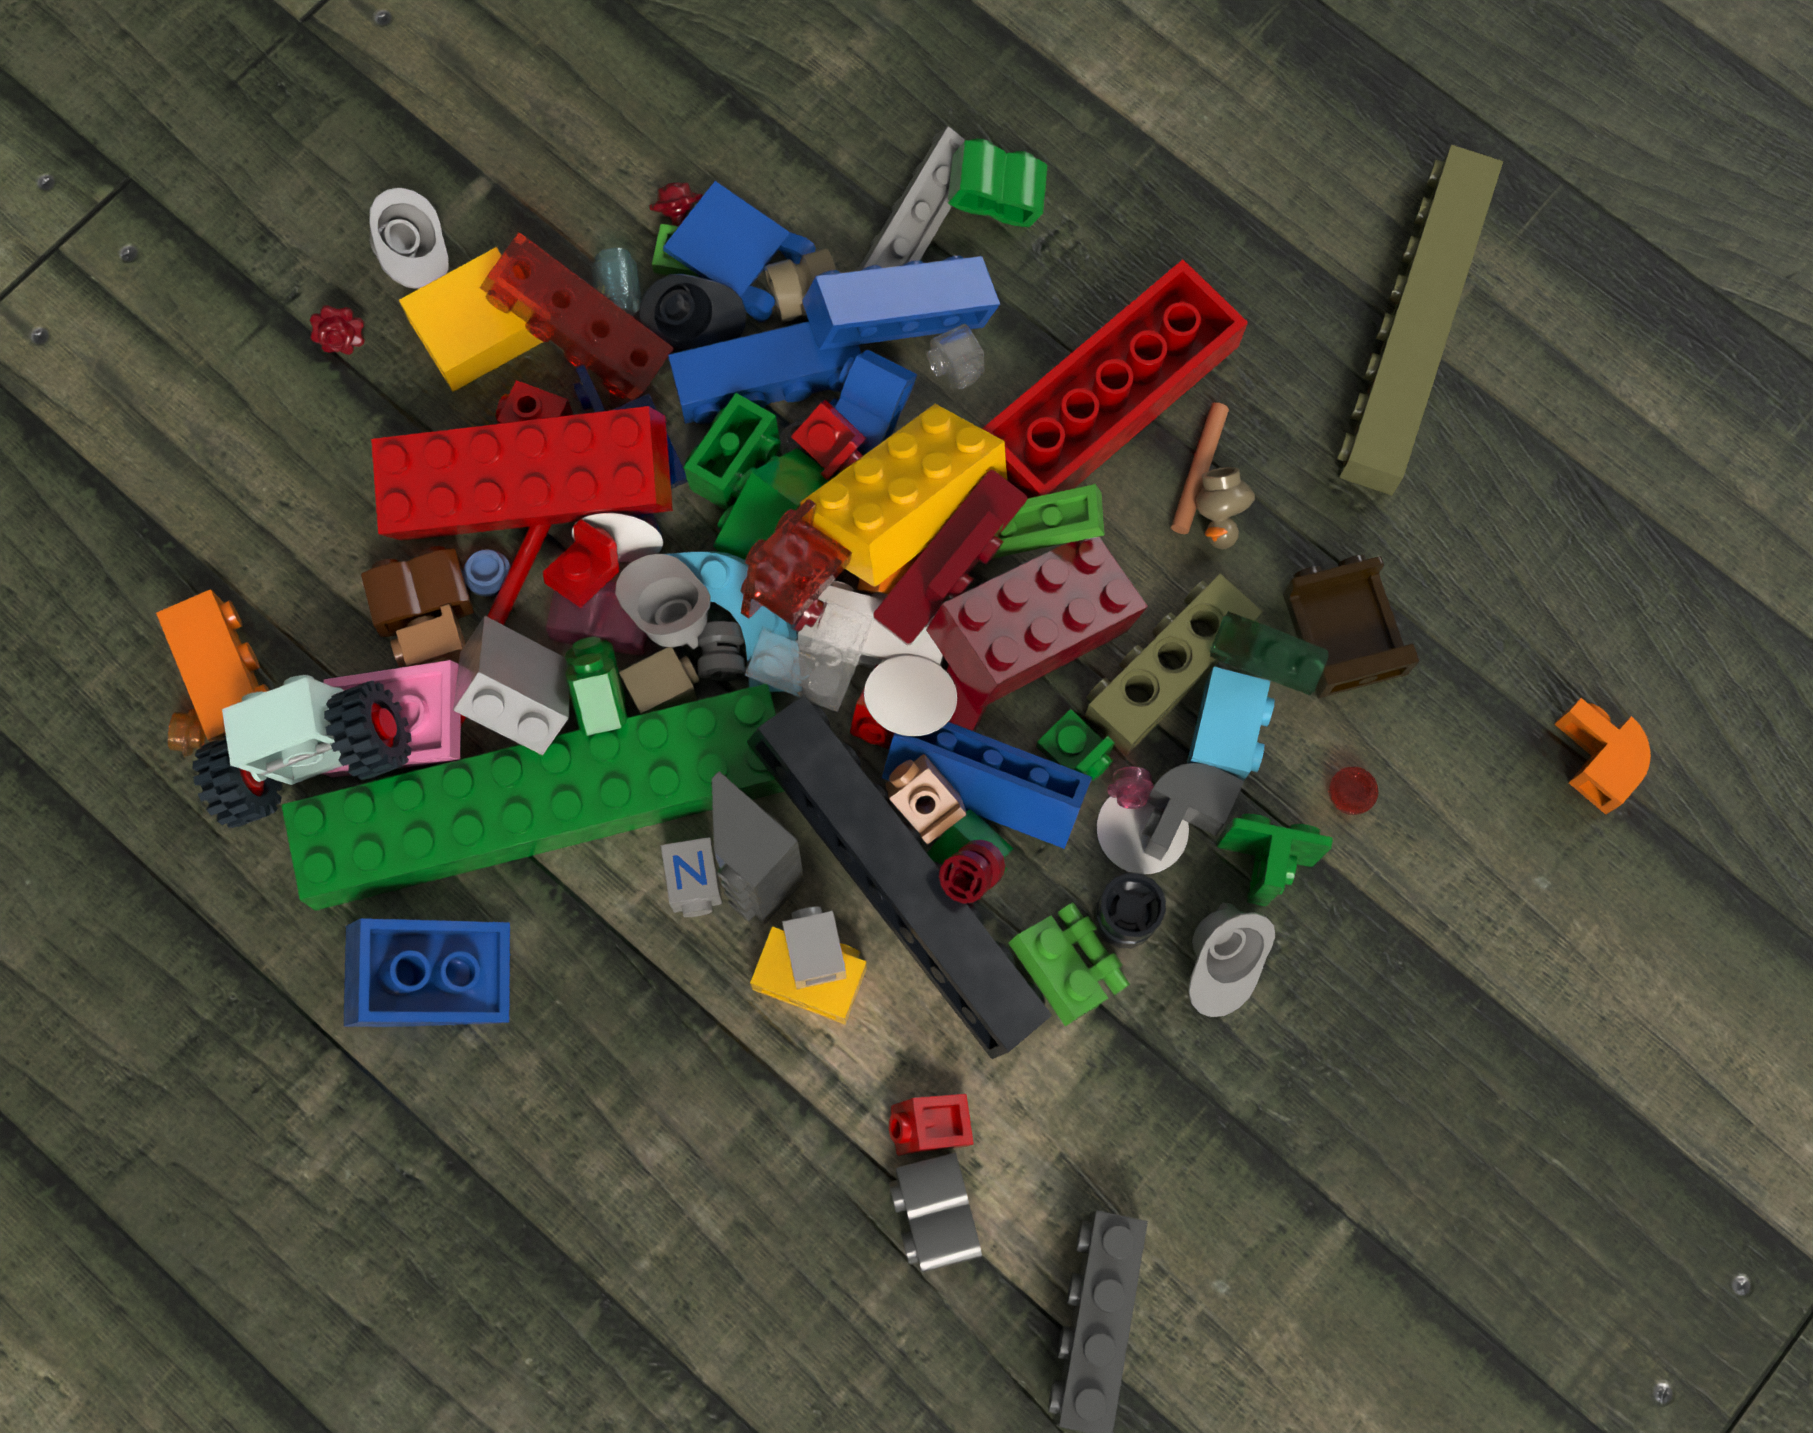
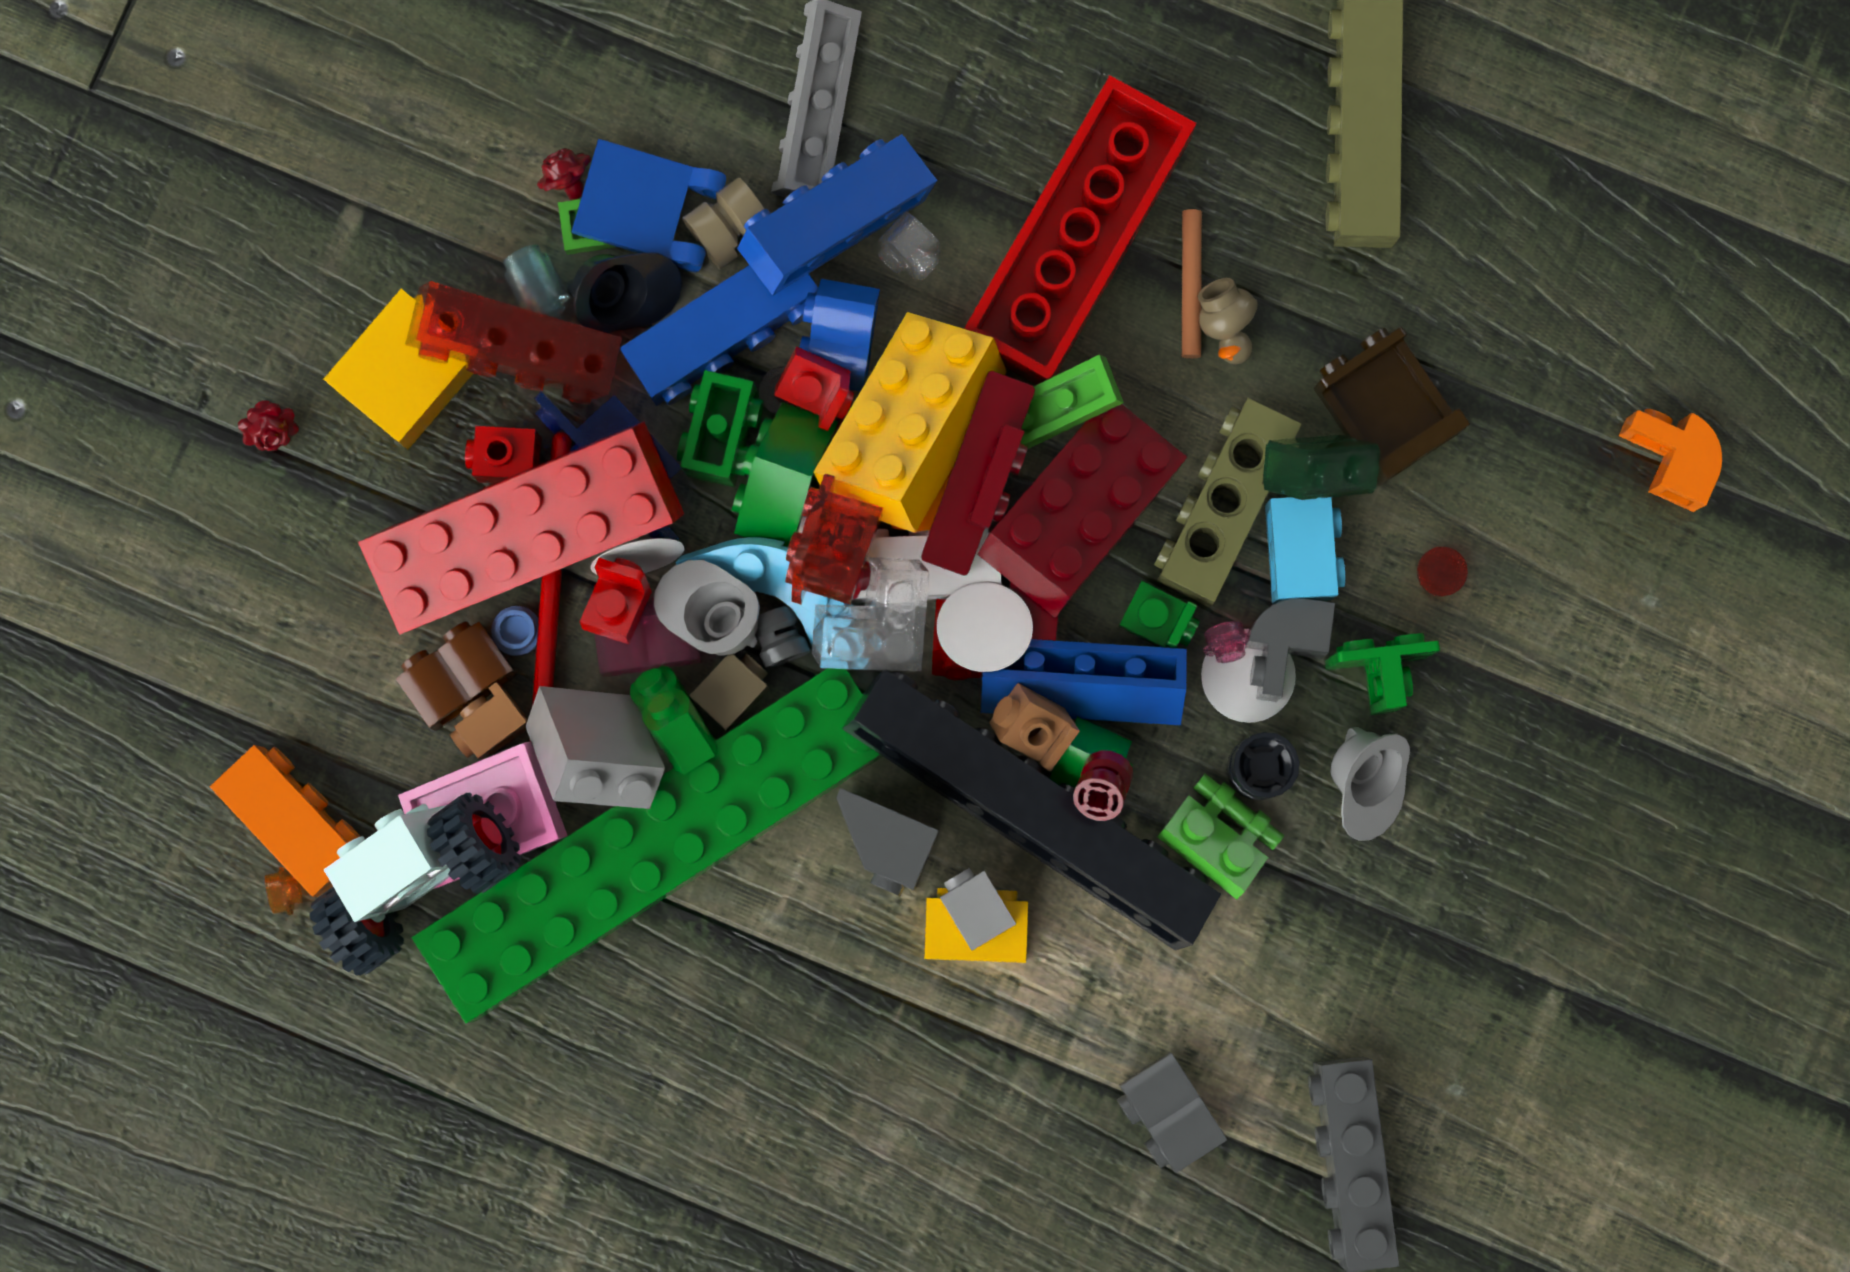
camera: 15 degrees left, 10 degrees up
blue slope [344,918,510,1027] -> none
light grey piece [369,188,449,289] -> none
light grey brick [661,837,723,917] -> none
red bracket [889,1093,974,1156] -> none
green brick [948,139,1048,227] -> none

